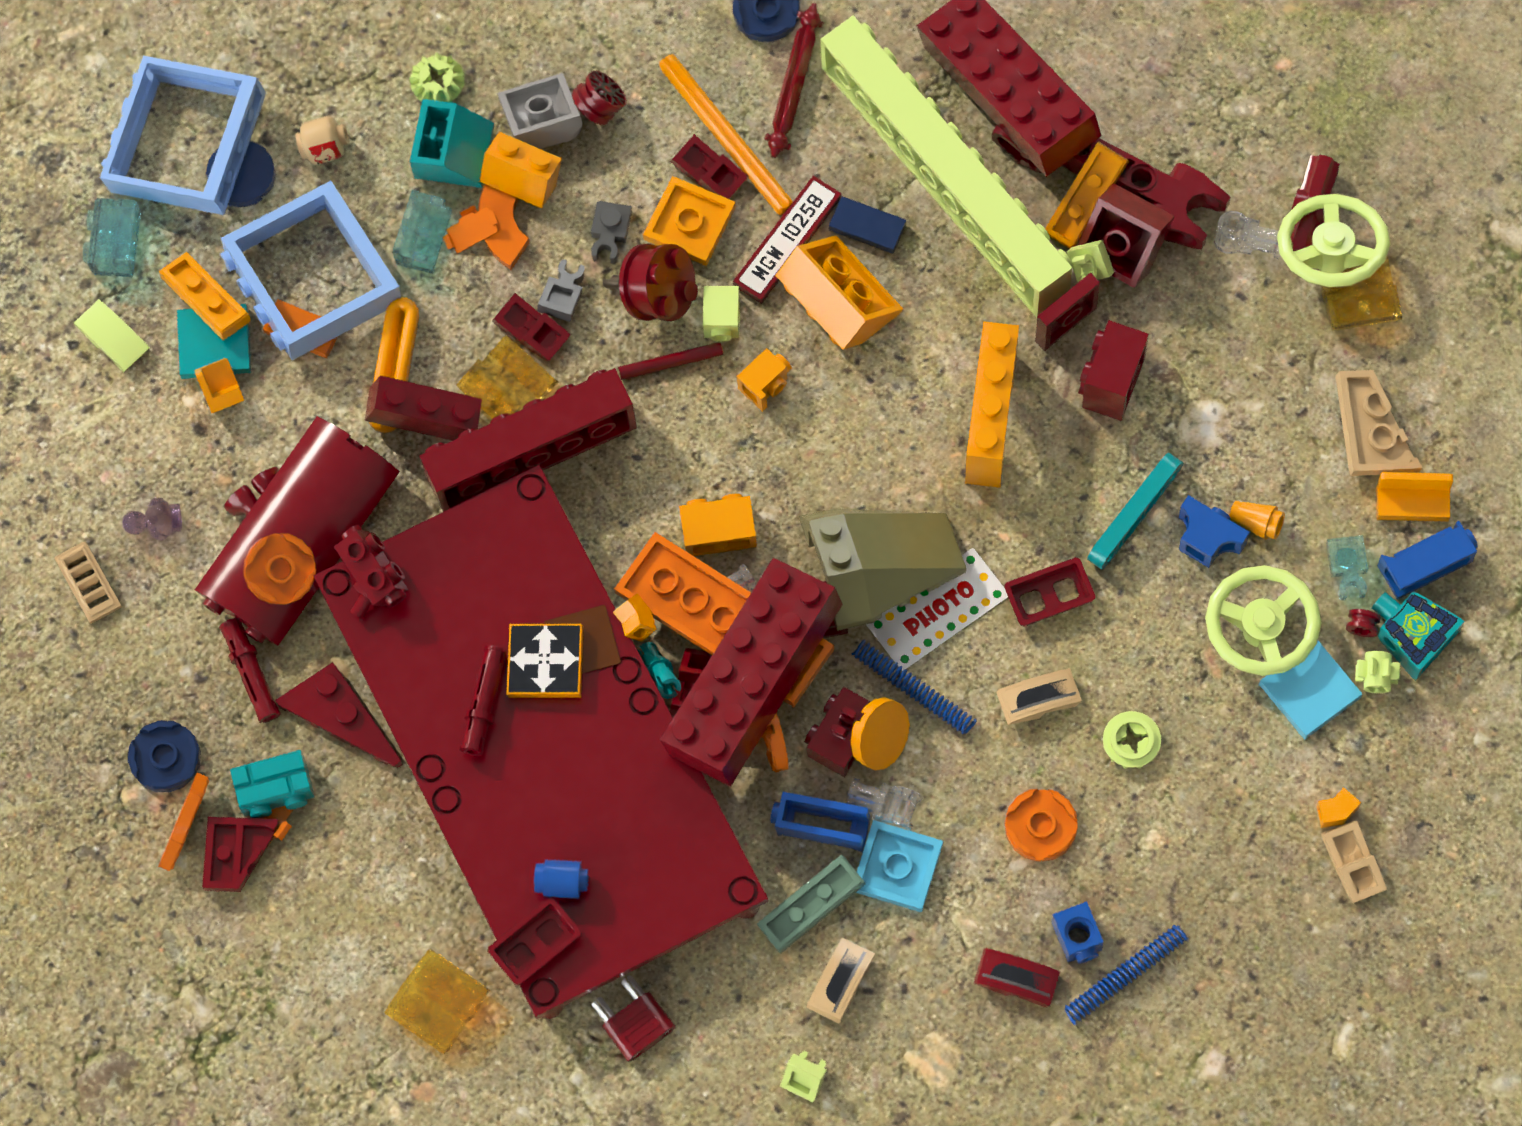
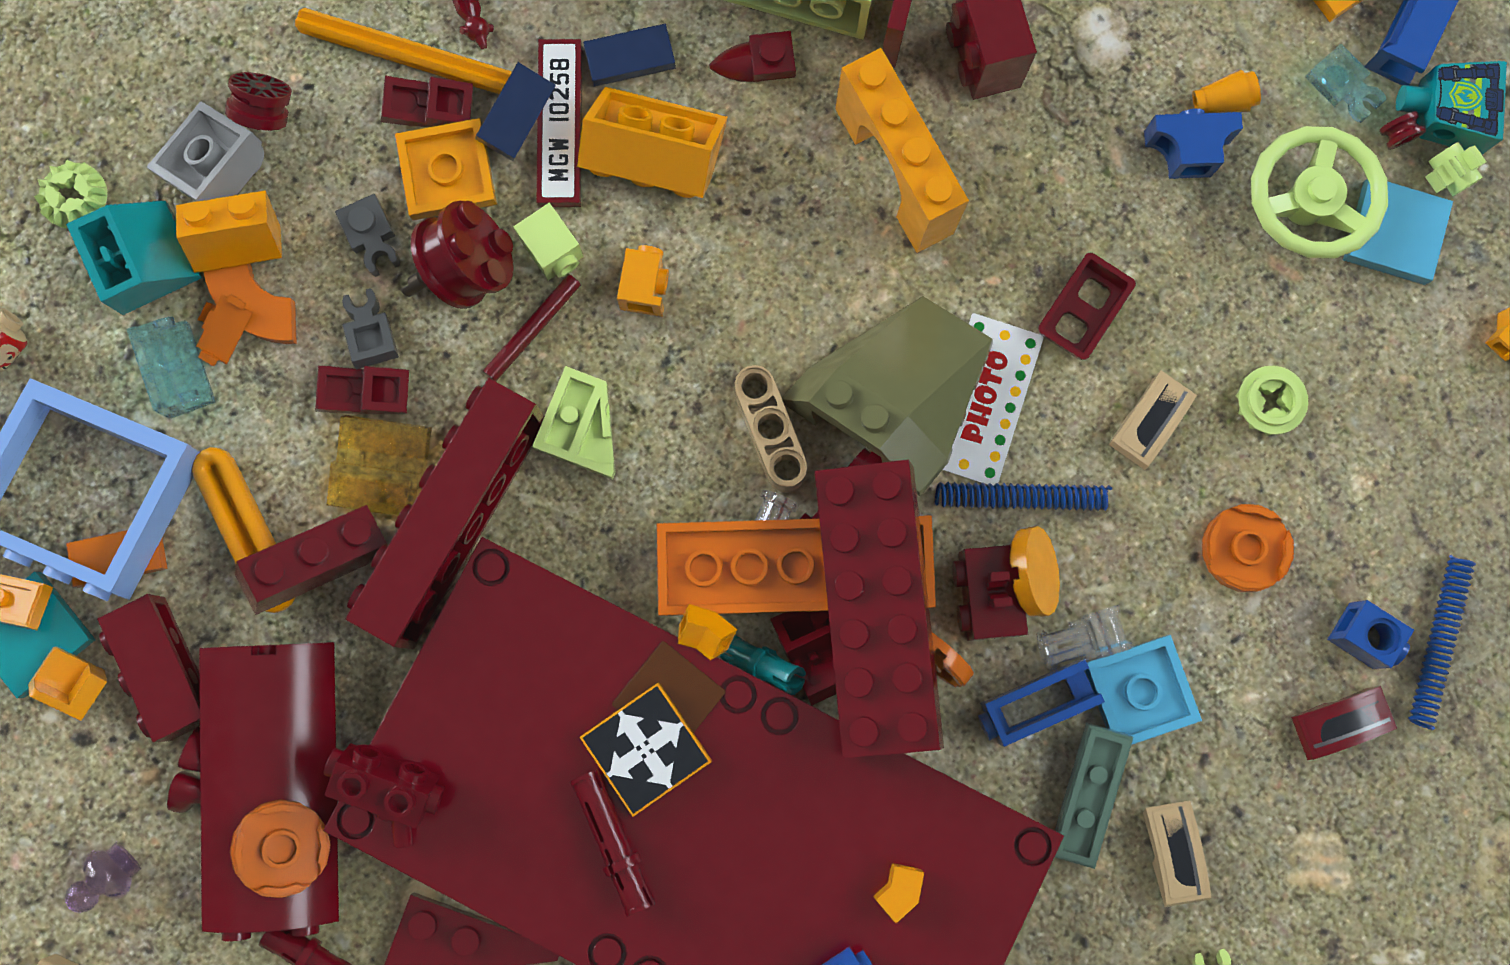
camera: 45 degrees left, 10 degrees up
light orange brick [679,494,757,556] -> none
teal beam [1087,452,1184,570] -> none
none -> dark red brick [97,594,200,743]
none -> dark blue tile [475,62,556,161]
none -> yellowish green wing [532,366,615,480]
none -> dark red plate [709,31,796,82]
none -> tan beam [735,365,807,493]
none -> light orange piece [873,863,924,923]

